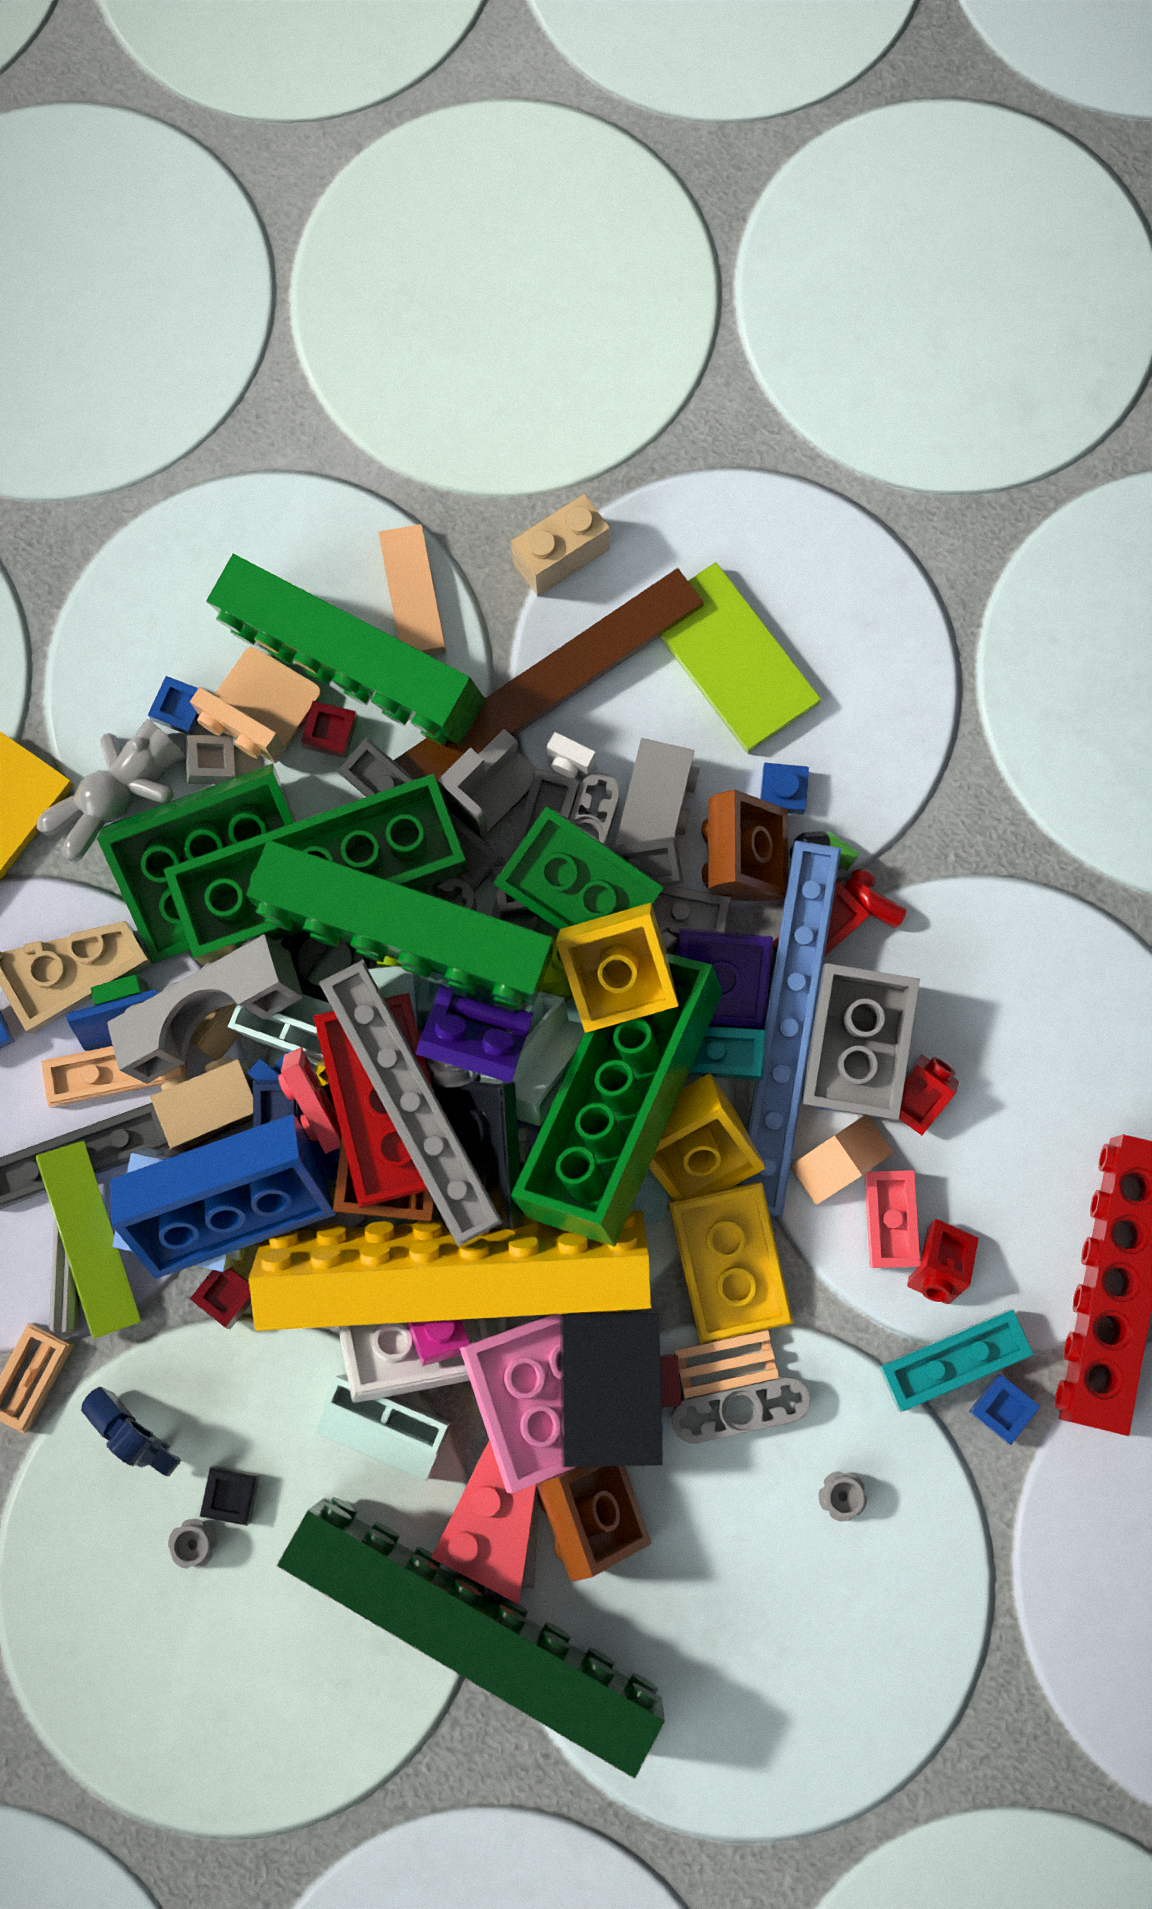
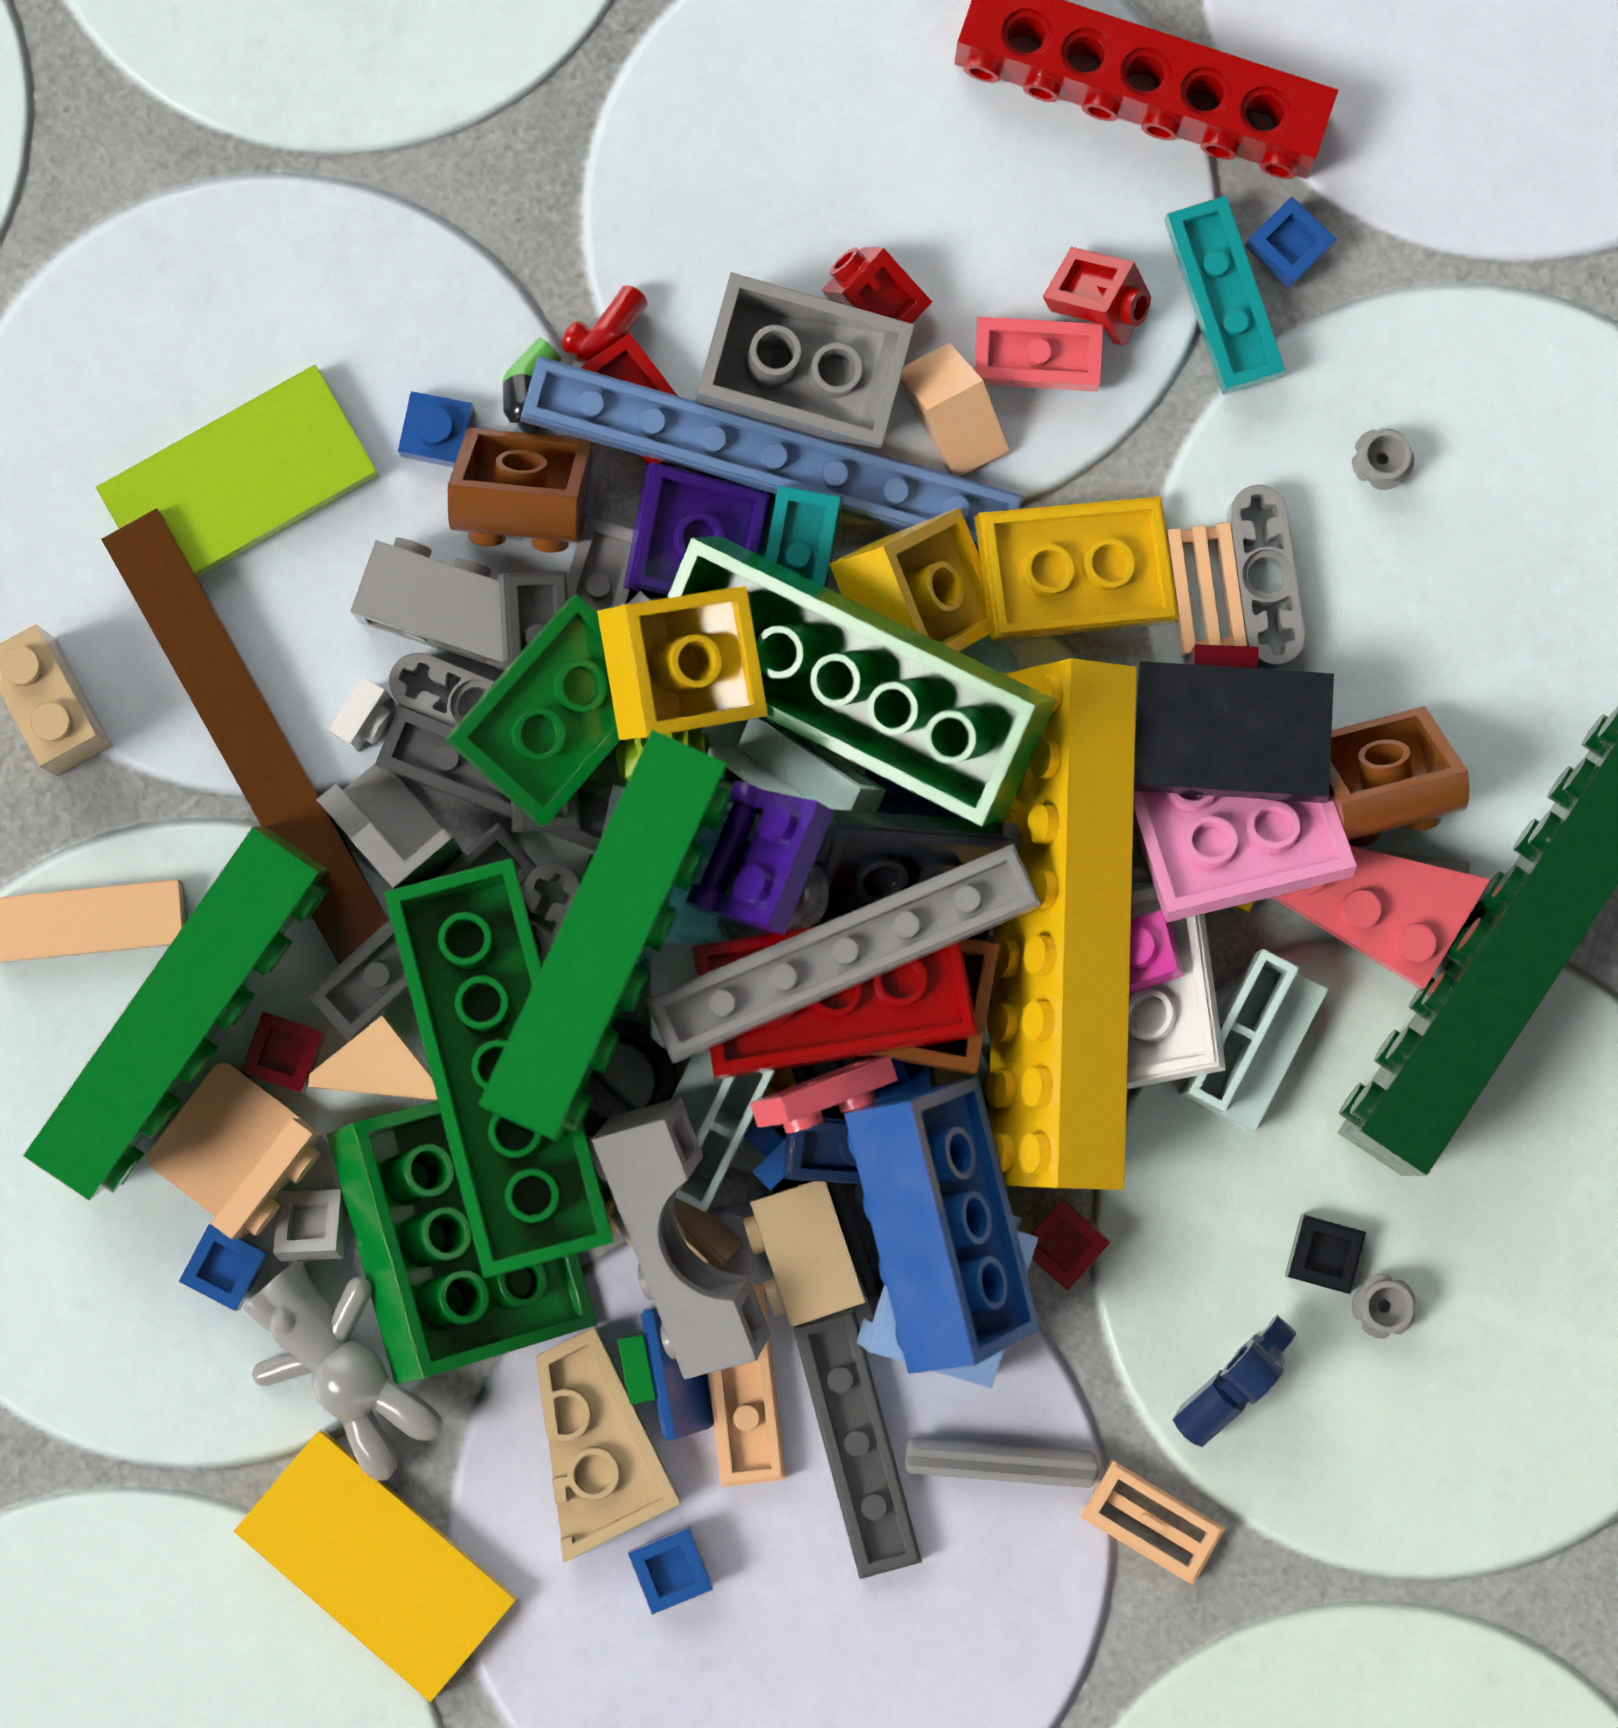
camera: 90 degrees left, 5 degrees up
lime tile [35,1140,141,1339] -> none
none -> light nougat slope [308,1016,438,1101]

